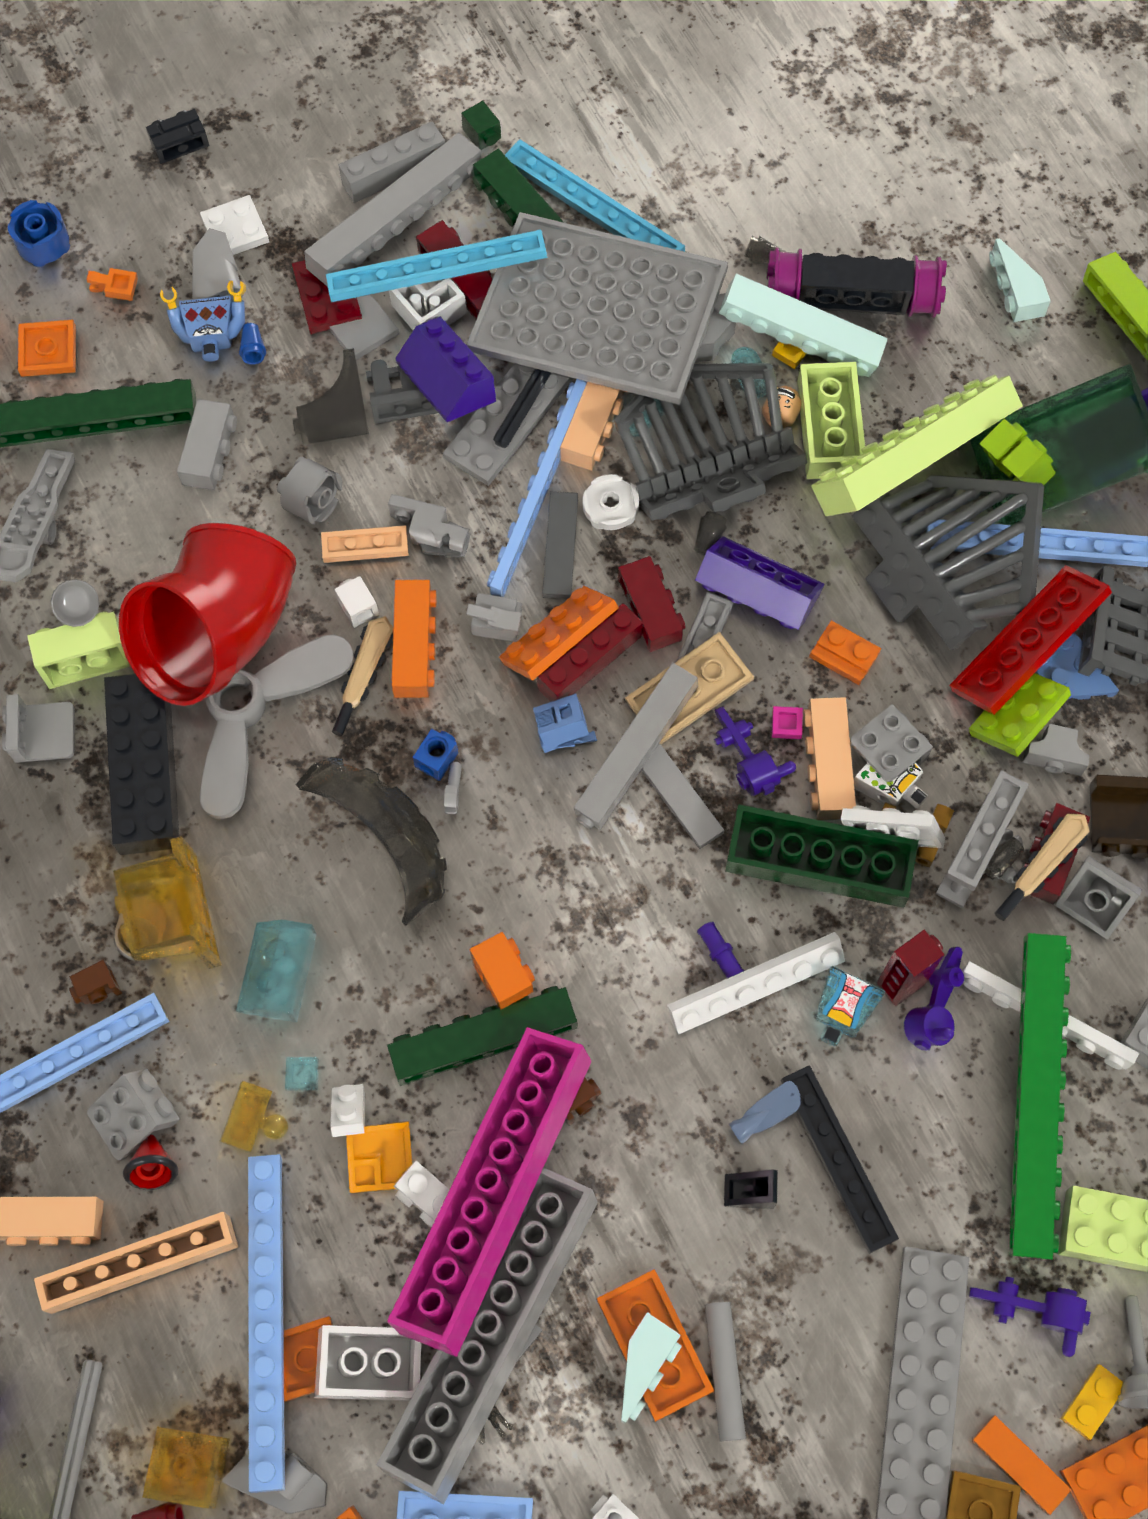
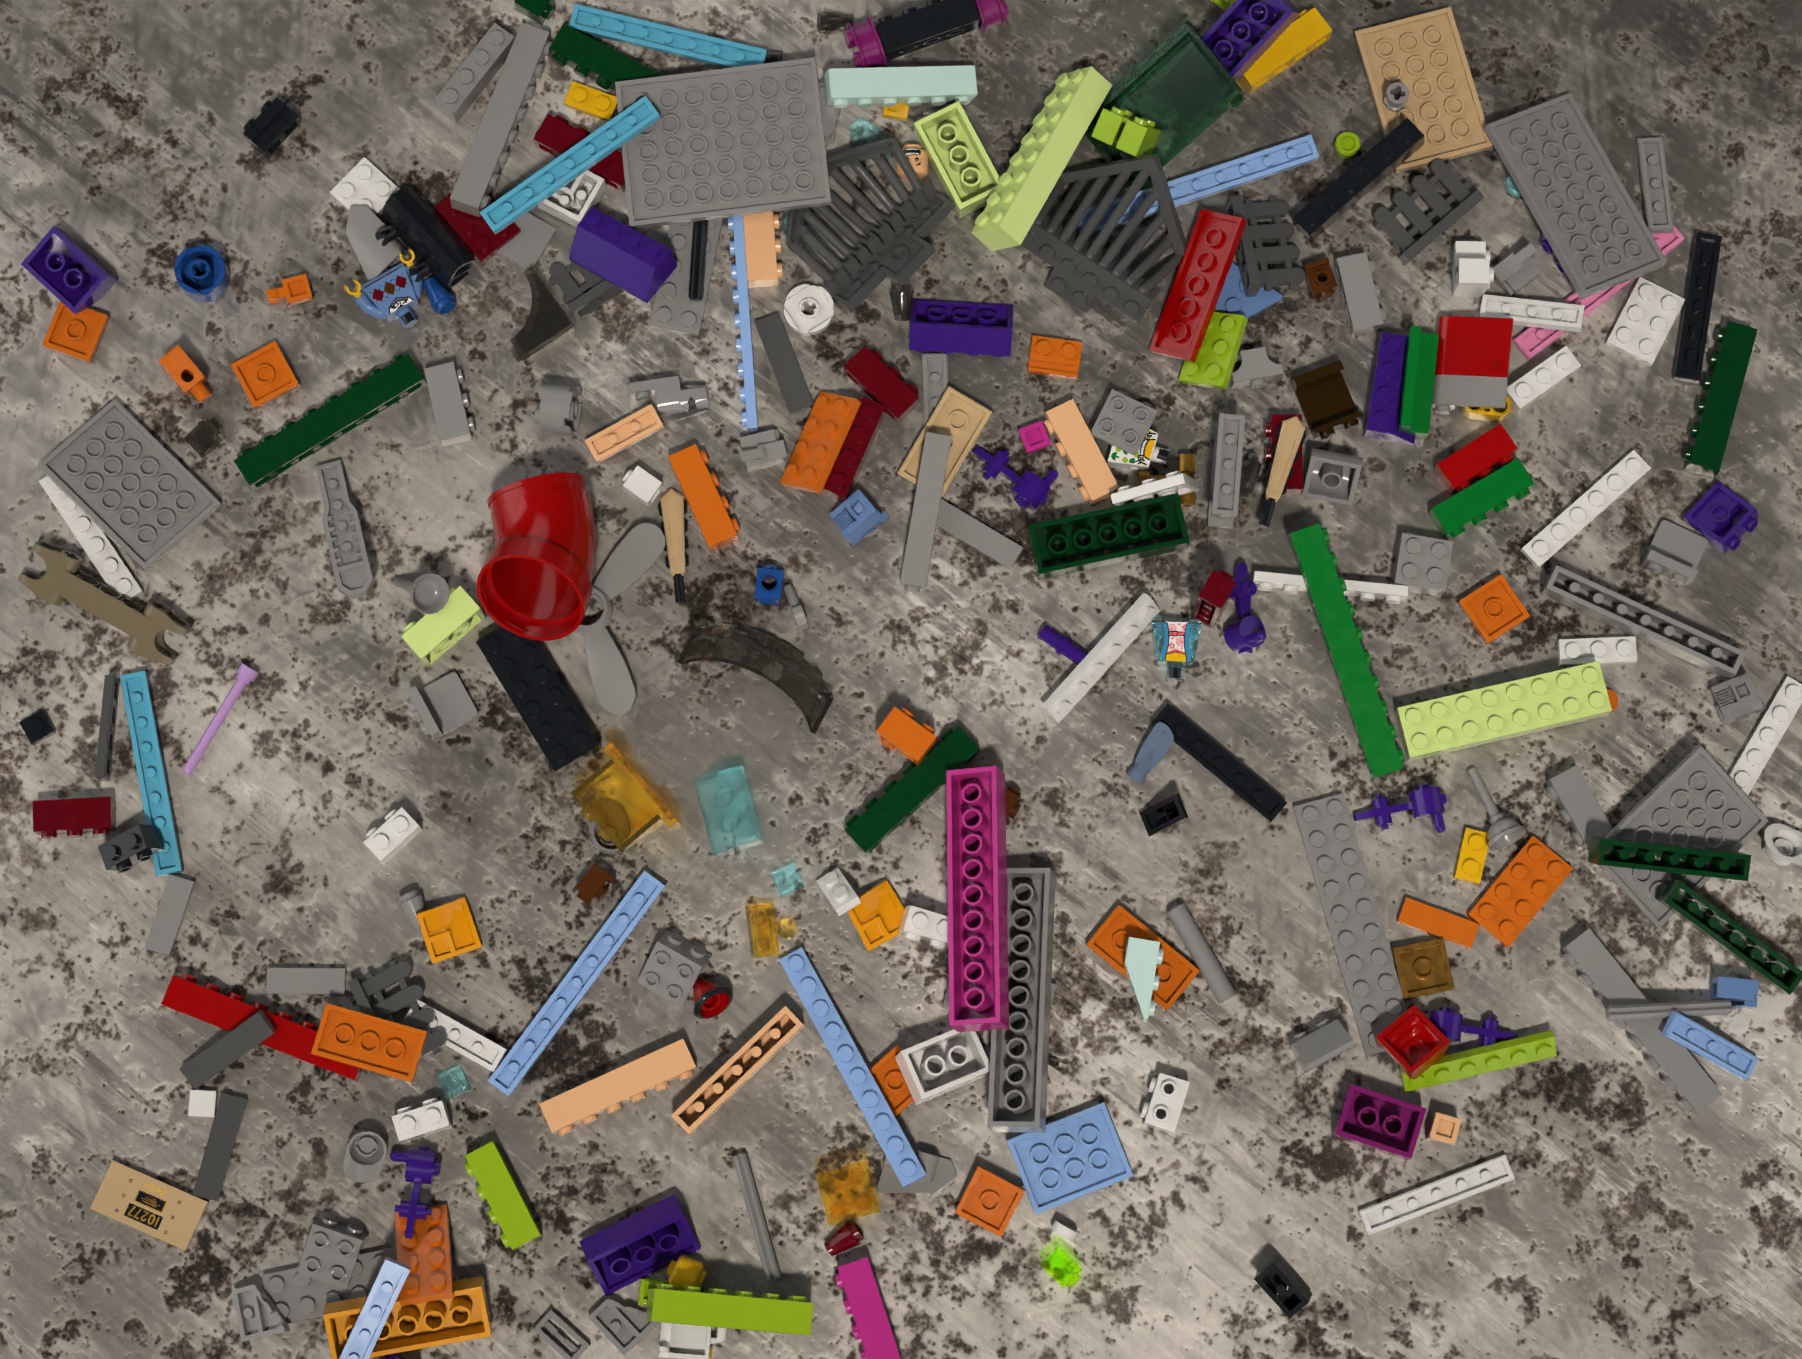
camera: 25 degrees left, 10 degrees up
none -> black piece [375,187,476,291]
none -> yellow plate [563,81,617,122]

